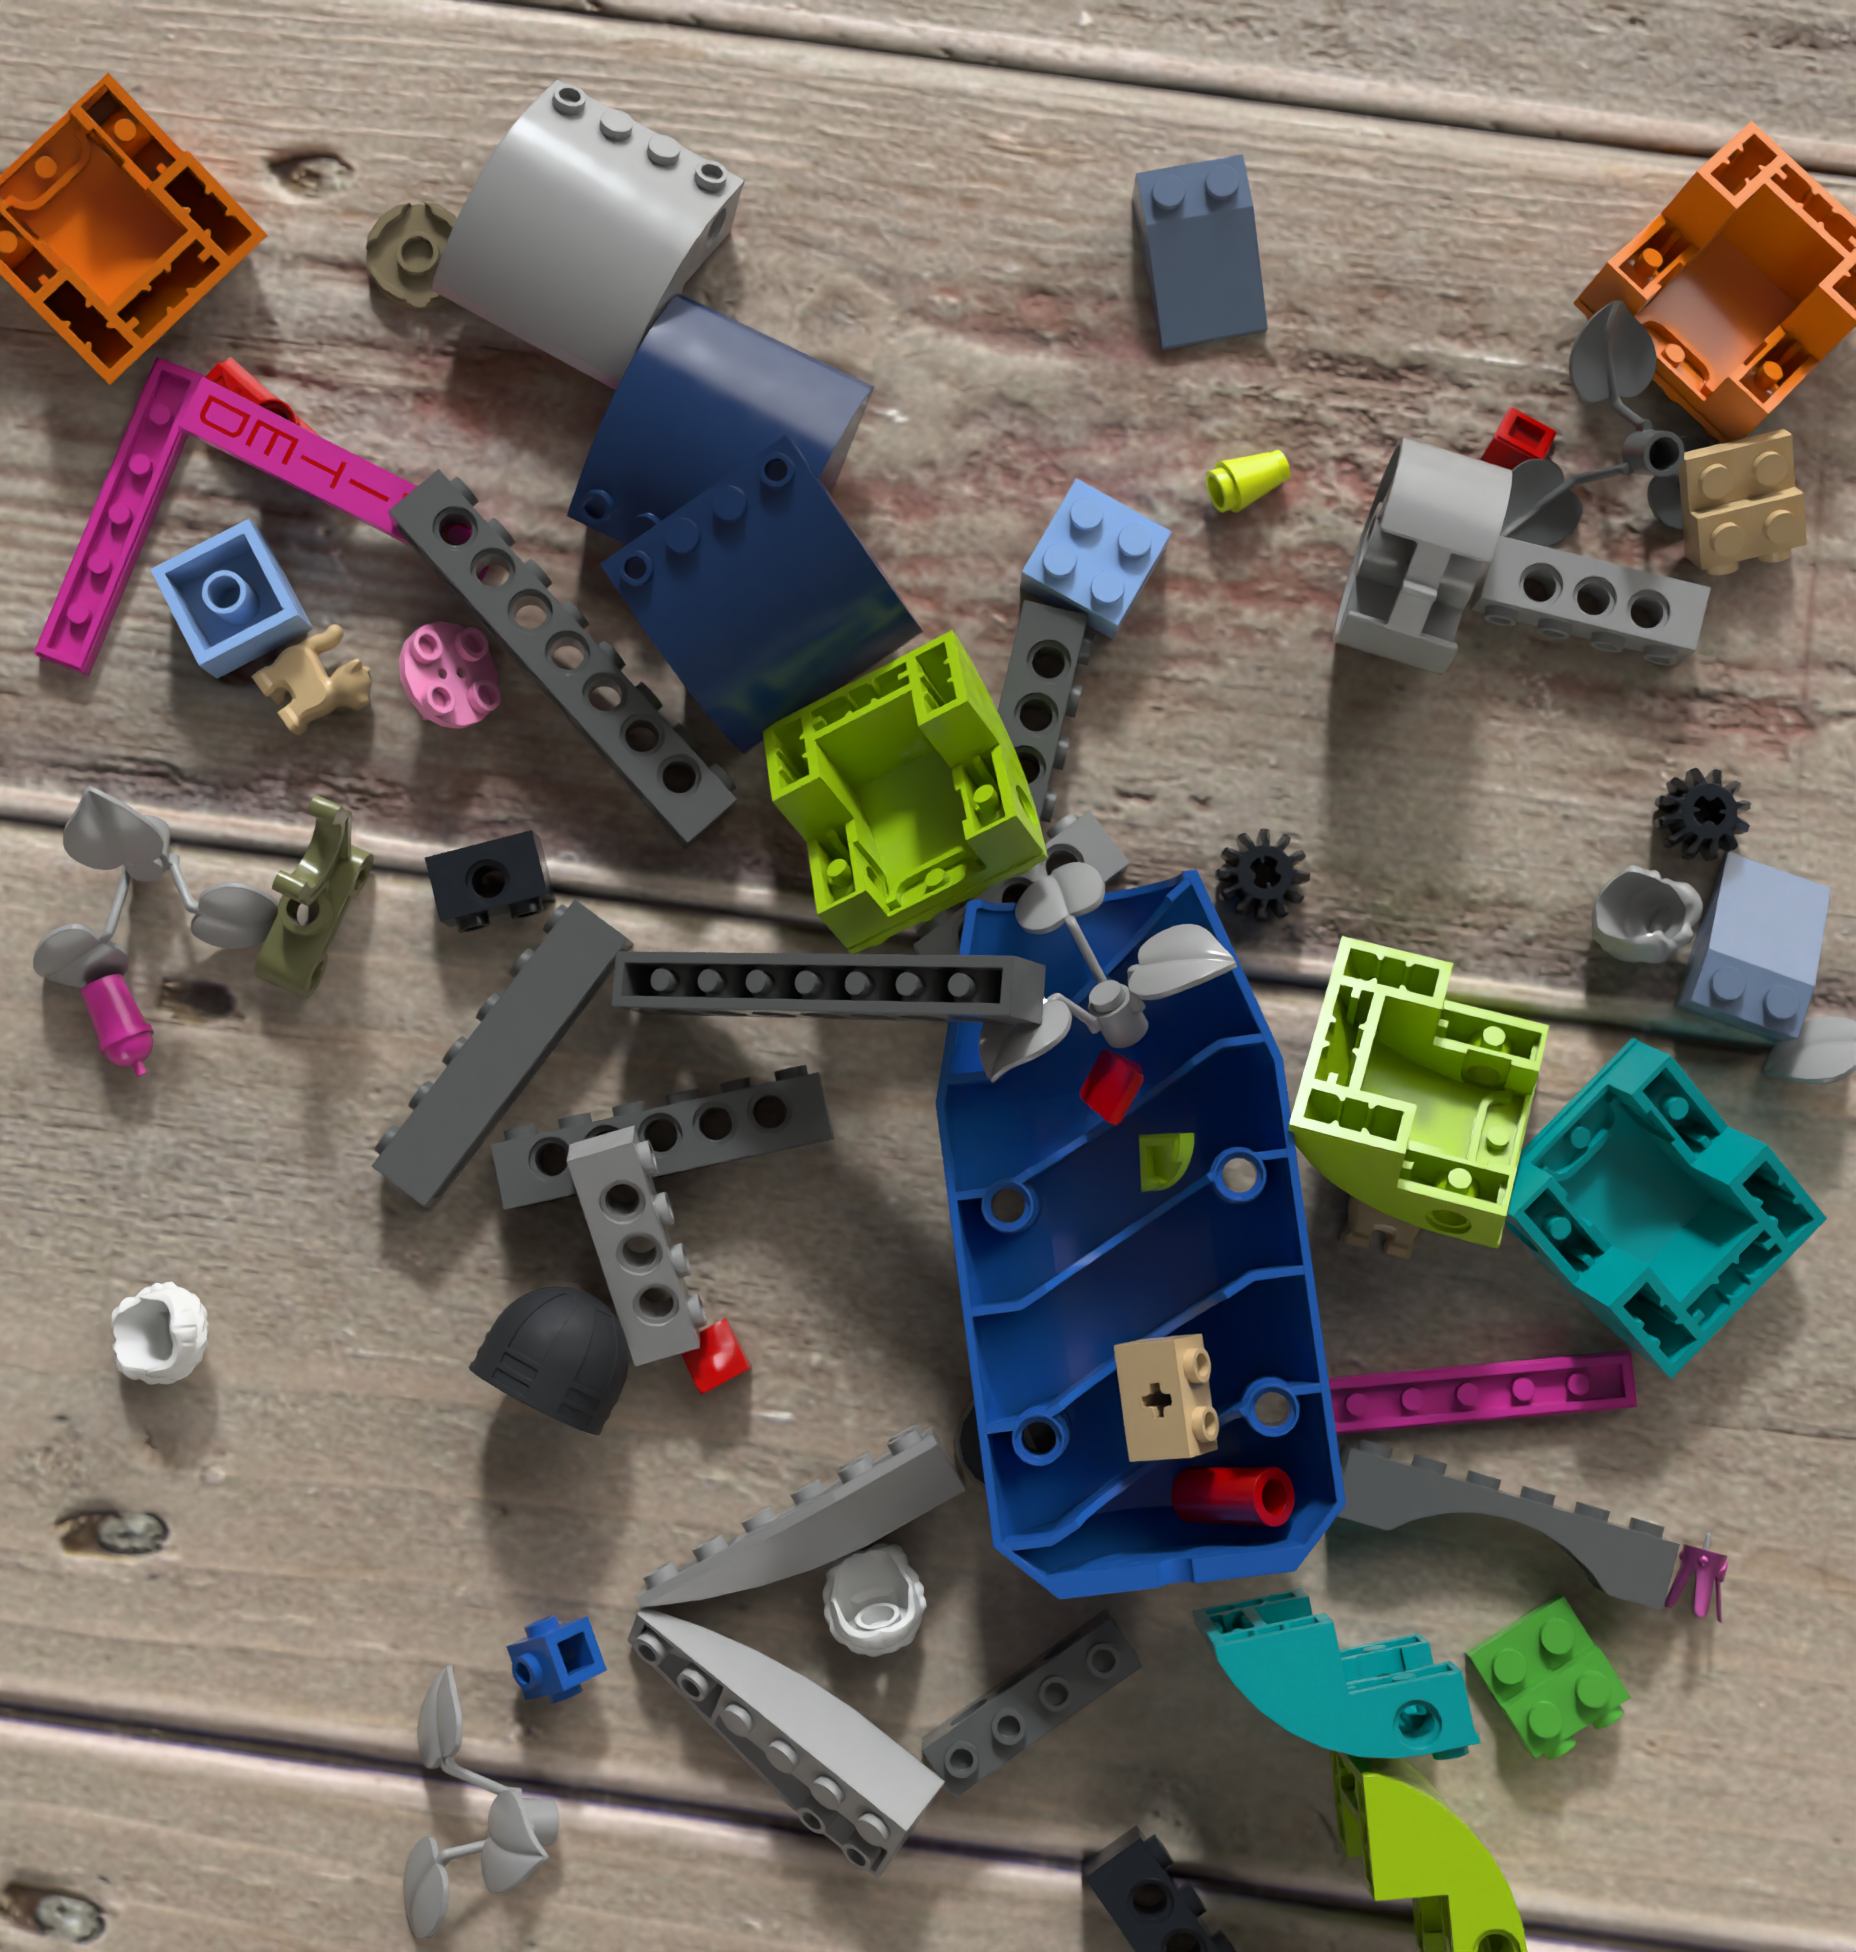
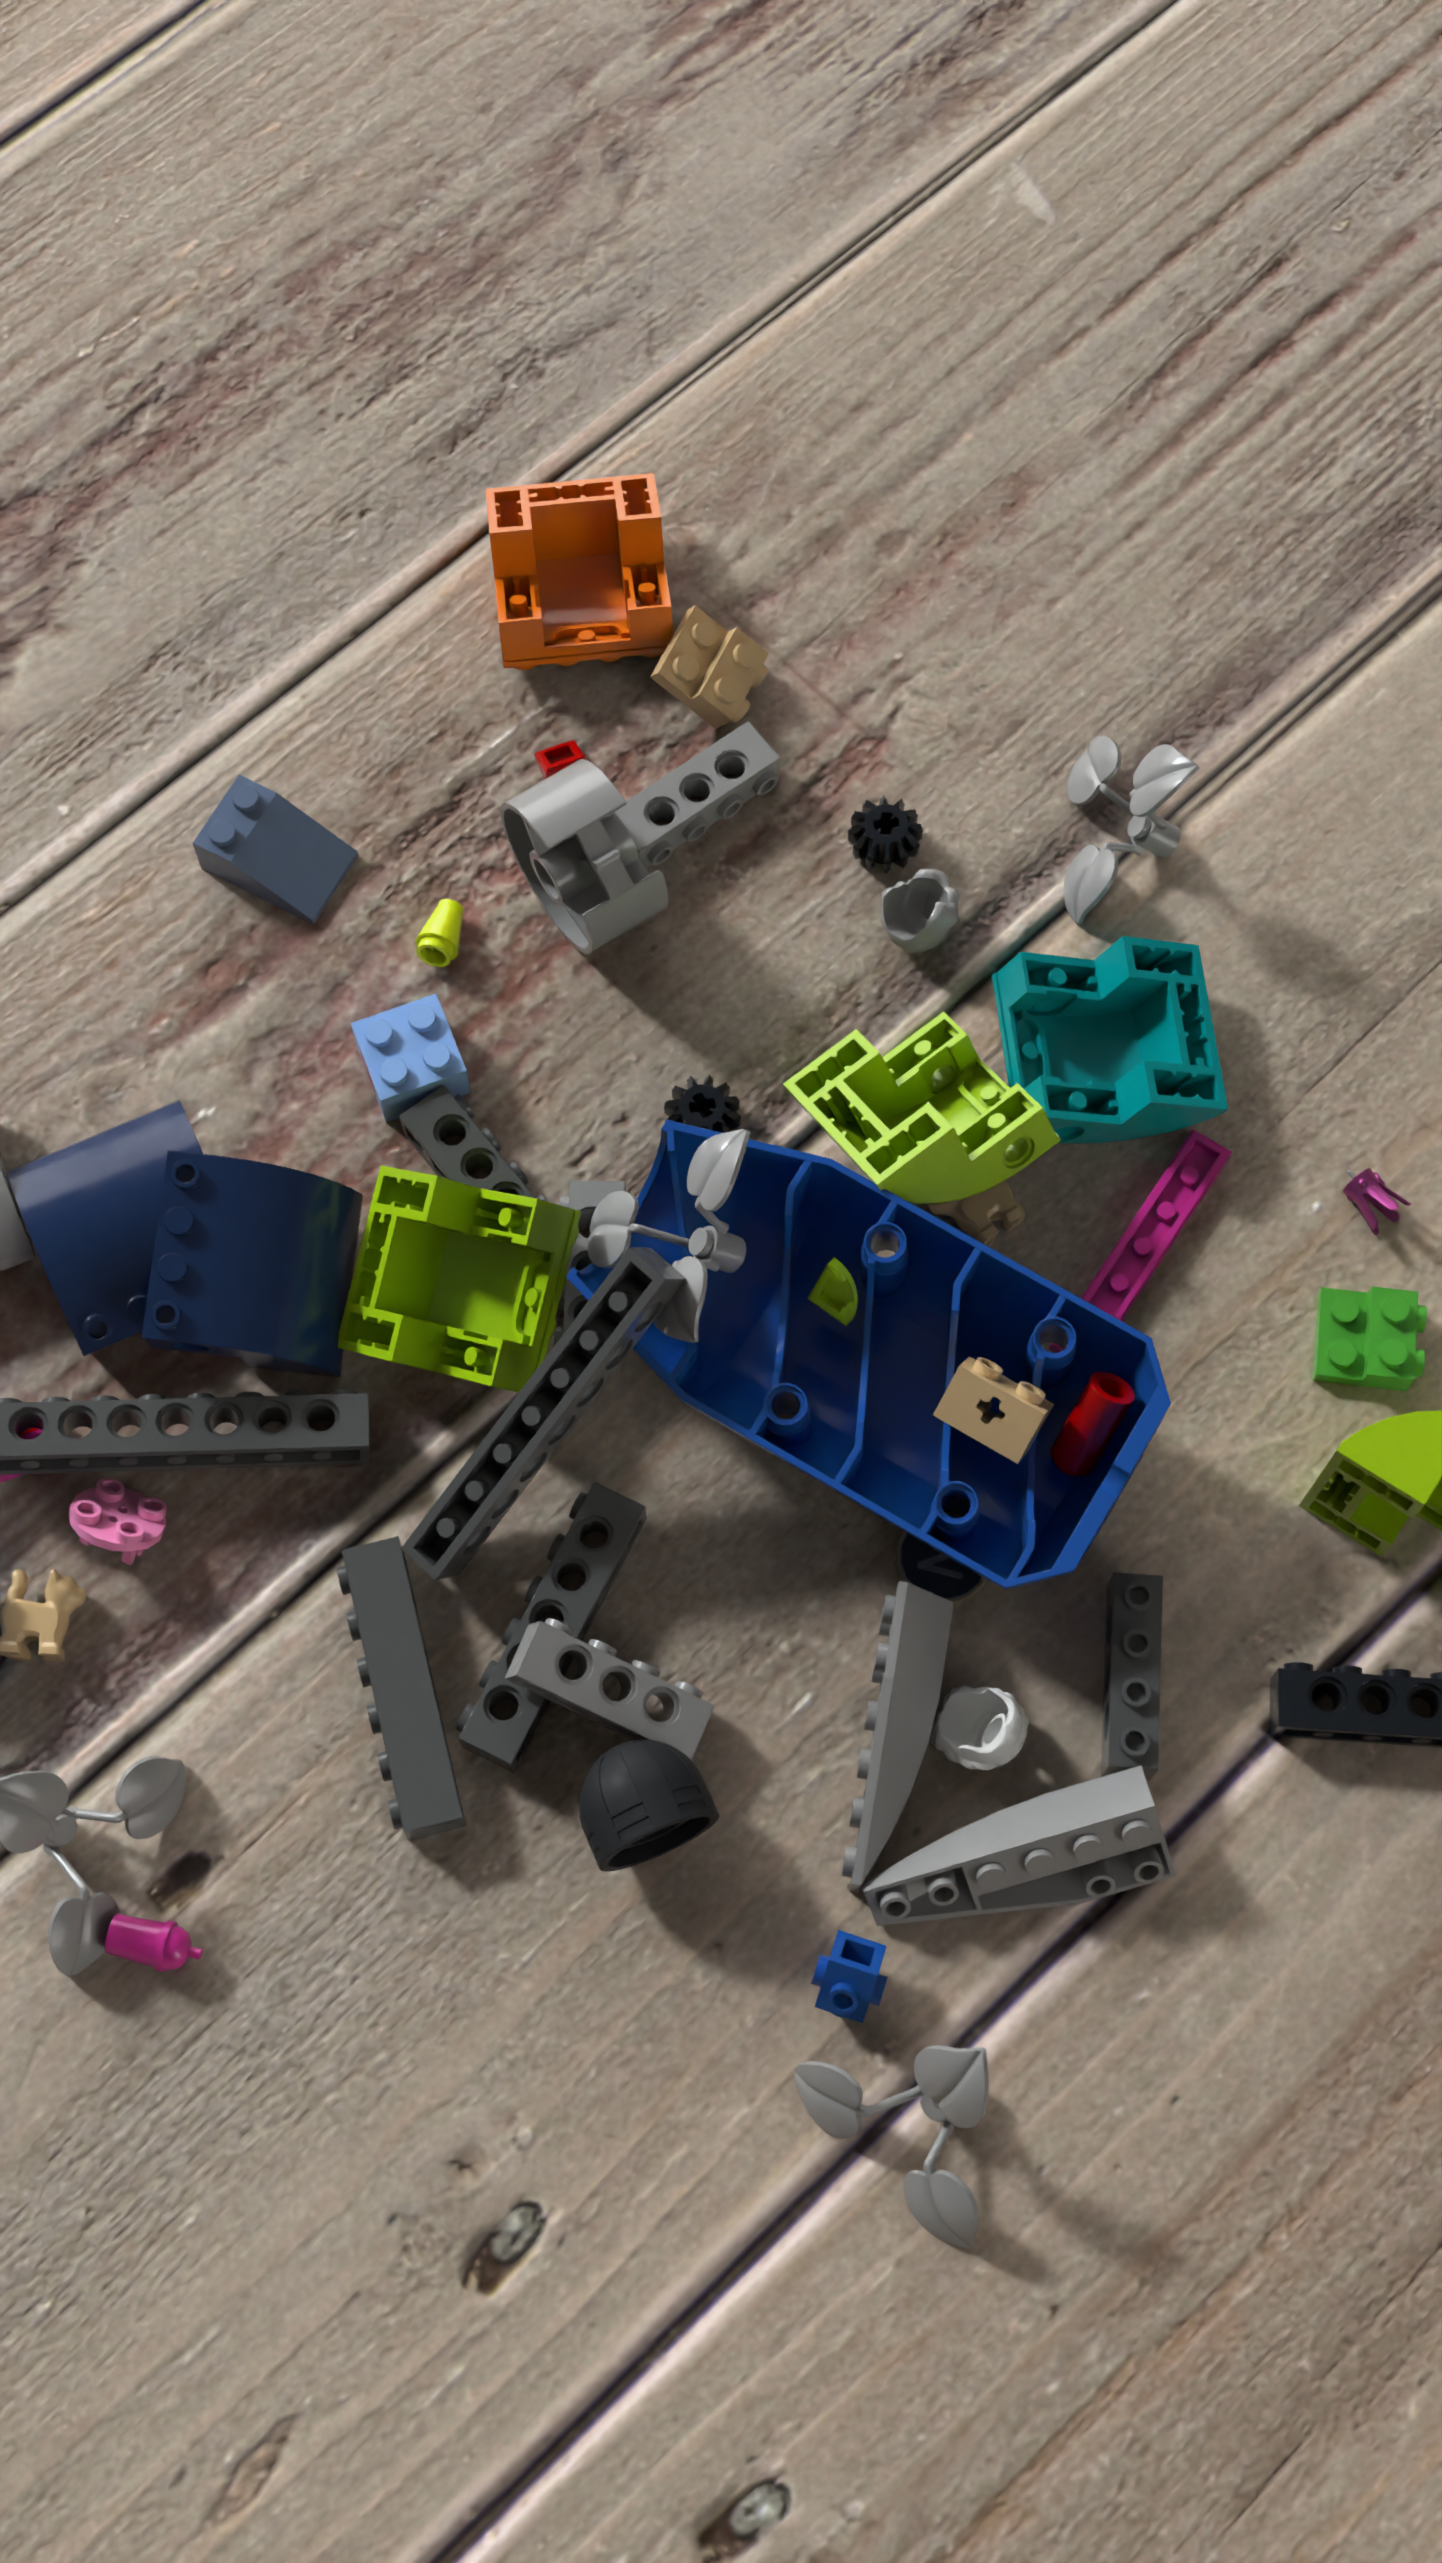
camera: 55 degrees left, 15 degrees down
white hair [111,1282,210,1385] -> none
olive piece [254,795,374,998] -> none
black brick [425,830,556,933] -> none
red slope [681,1318,752,1395] -> none
red slope [1080,1049,1144,1126] -> none
teal slope [1192,1588,1481,1760] -> none
dark grey arch [1338,1439,1680,1611] -> none
dark grey plant [1500,301,1712,547] -> none
slope [1673,852,1831,1043] -> none

